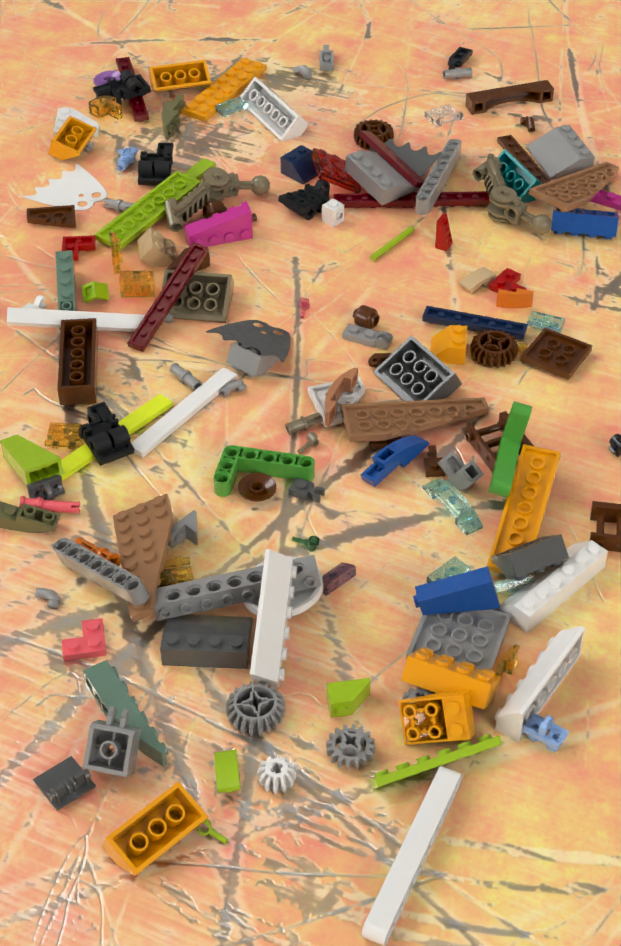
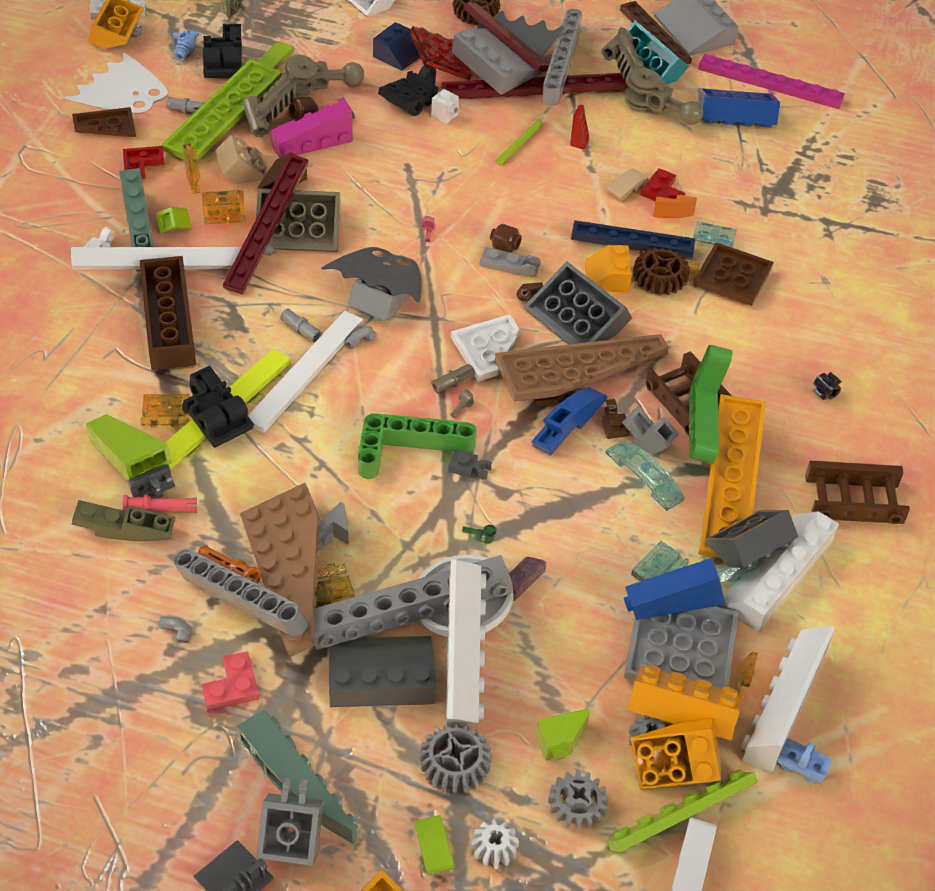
camera: 10 degrees left, 5 degrees up
reddish brown dish [238,473,277,502] -> none
nougat slope [325,368,358,427] -> none
medium nougat wing [529,162,619,212] -> none

